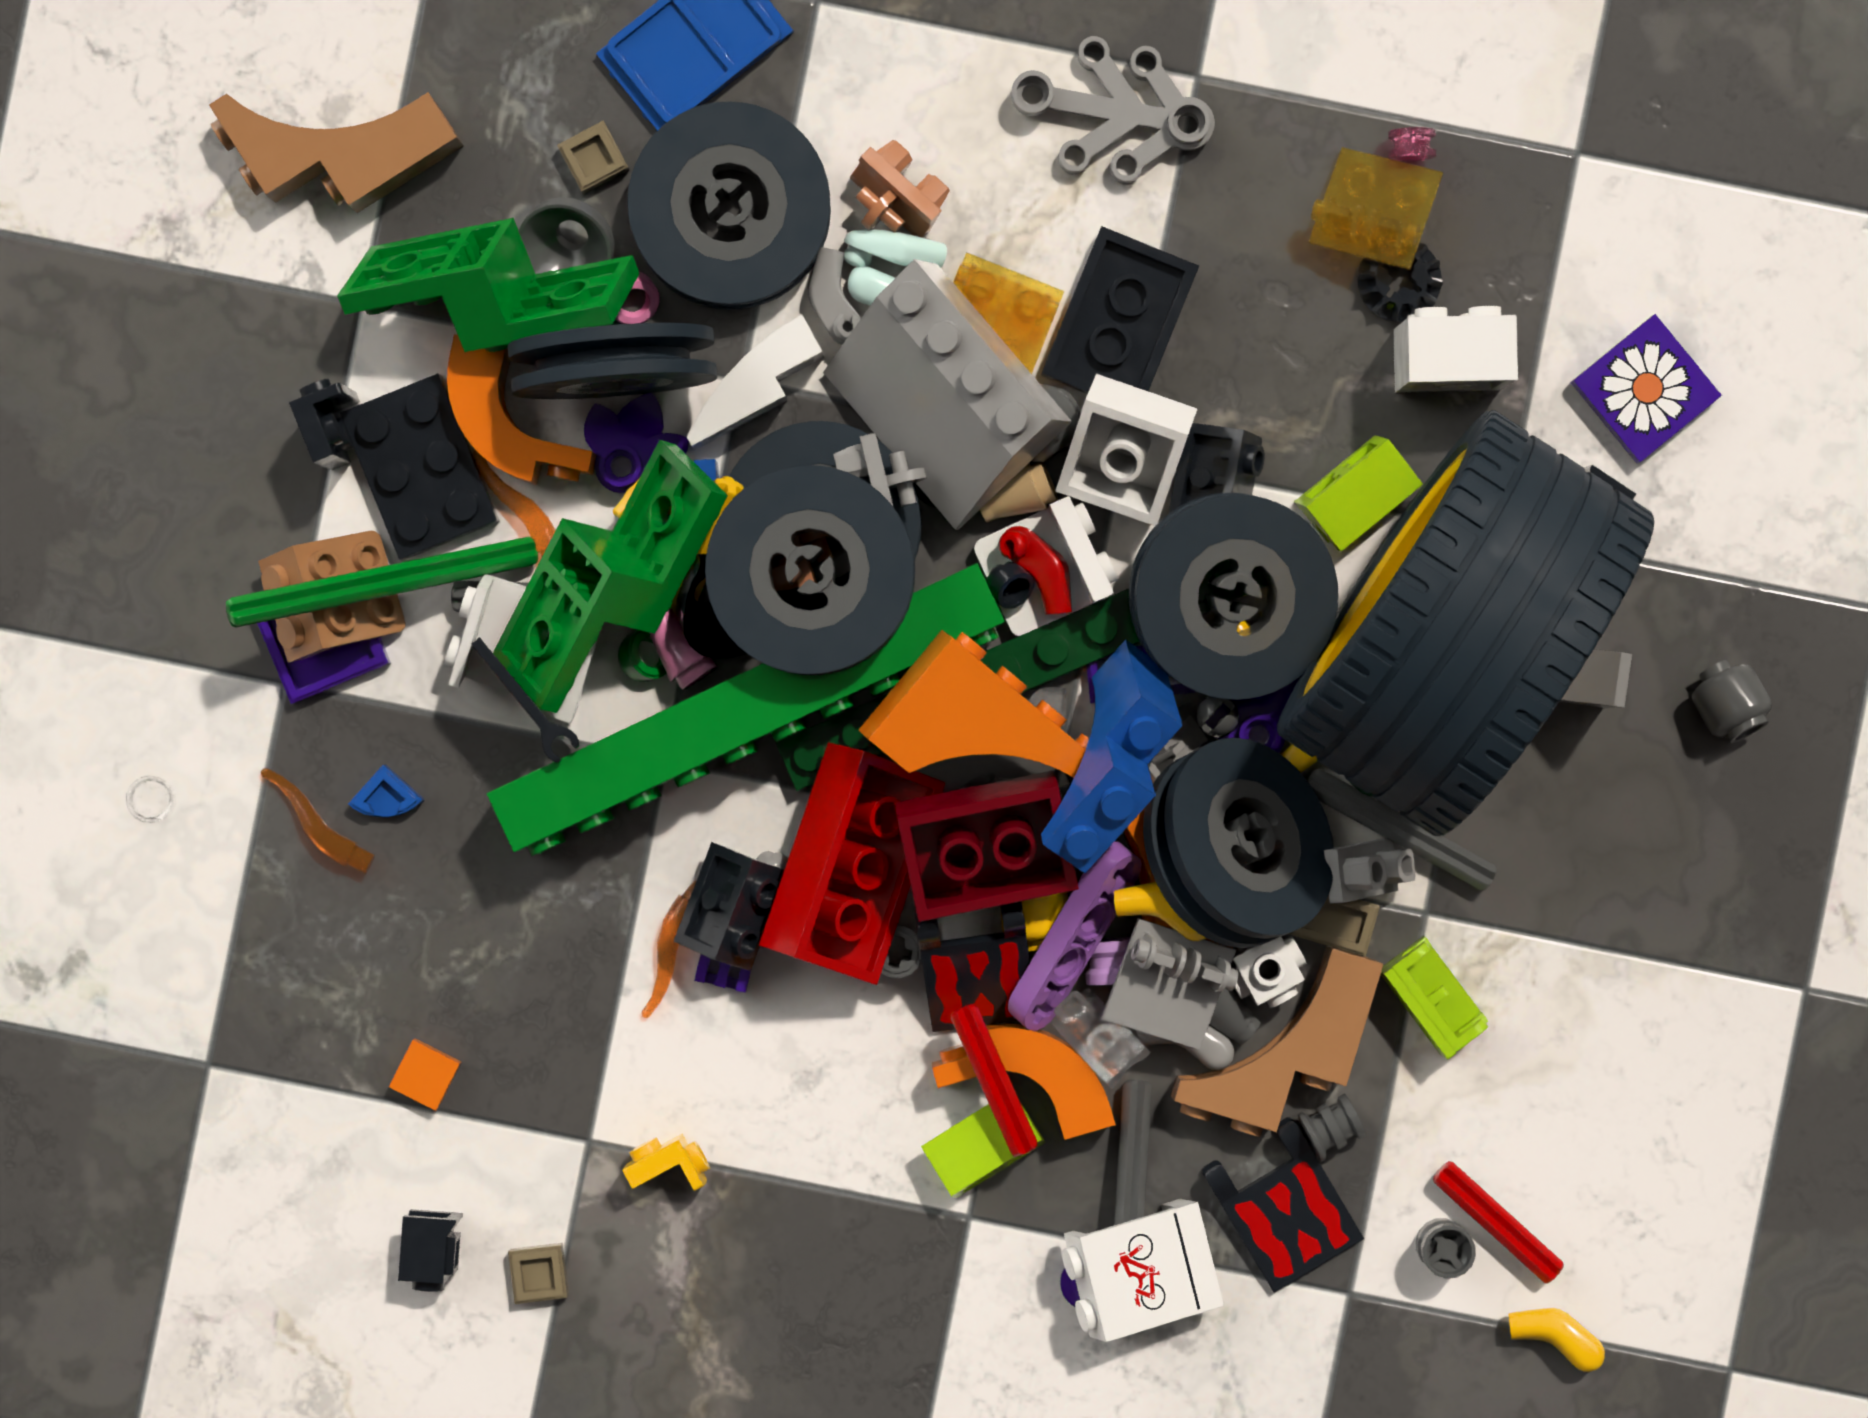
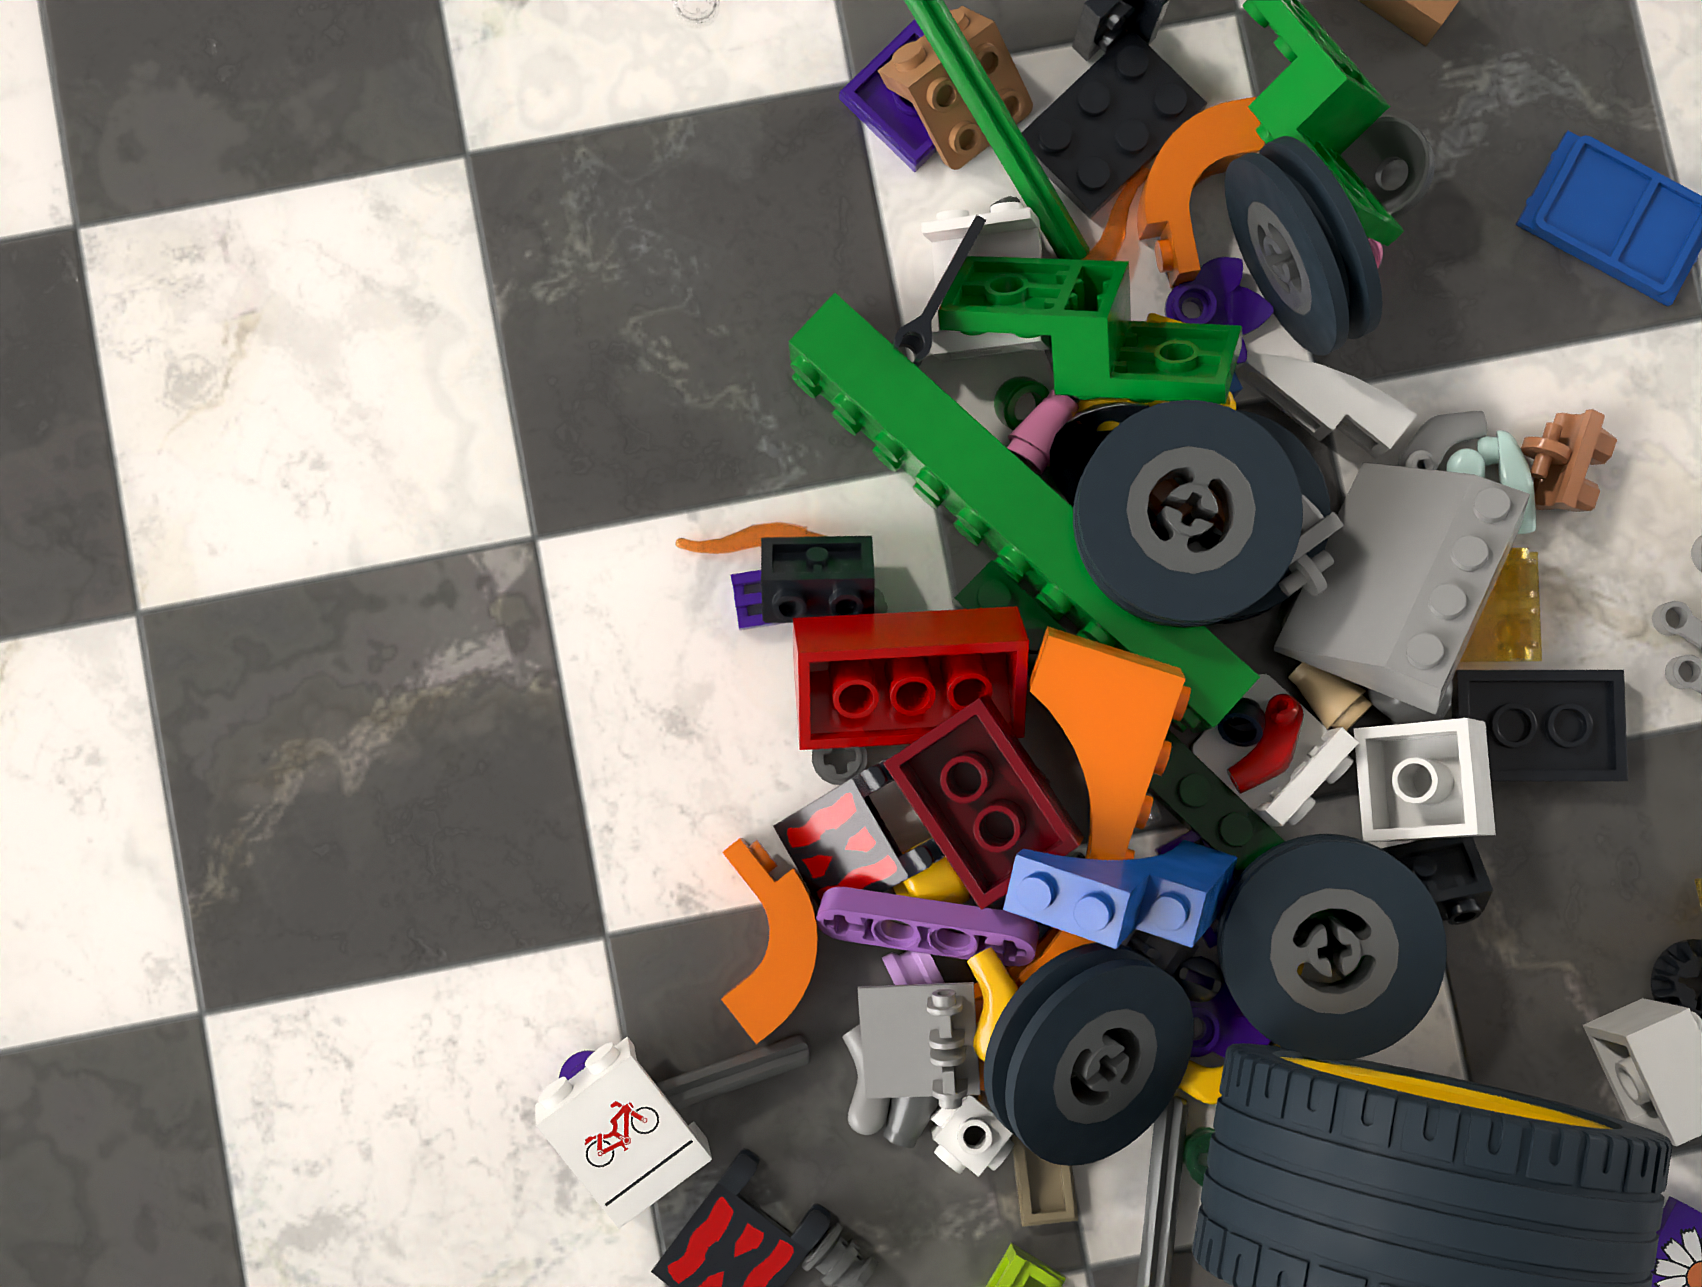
camera: 60 degrees right, 5 degrees down
clear orange animal [260,768,375,874] -> none
blue tile [348,764,425,817] -> none
orange tile [389,1038,462,1111] -> none
black window [398,1209,463,1292] -> none
dark tan tile [508,1242,569,1304] -> none
dark tan tile [557,120,630,194] -> none
yellow bracket [622,1134,710,1191] -> none
black wheel [628,101,831,310] -> none
lime hinge [921,1102,1046,1199] -> none
red axle [951,1003,1038,1157] -> none
clear hips [1050,987,1151,1089] -> none
medium nougat arch [1171,945,1383,1137] -> none
lime hinge [1294,435,1423,552] -> none
light grey hips [1324,839,1416,903] -> none

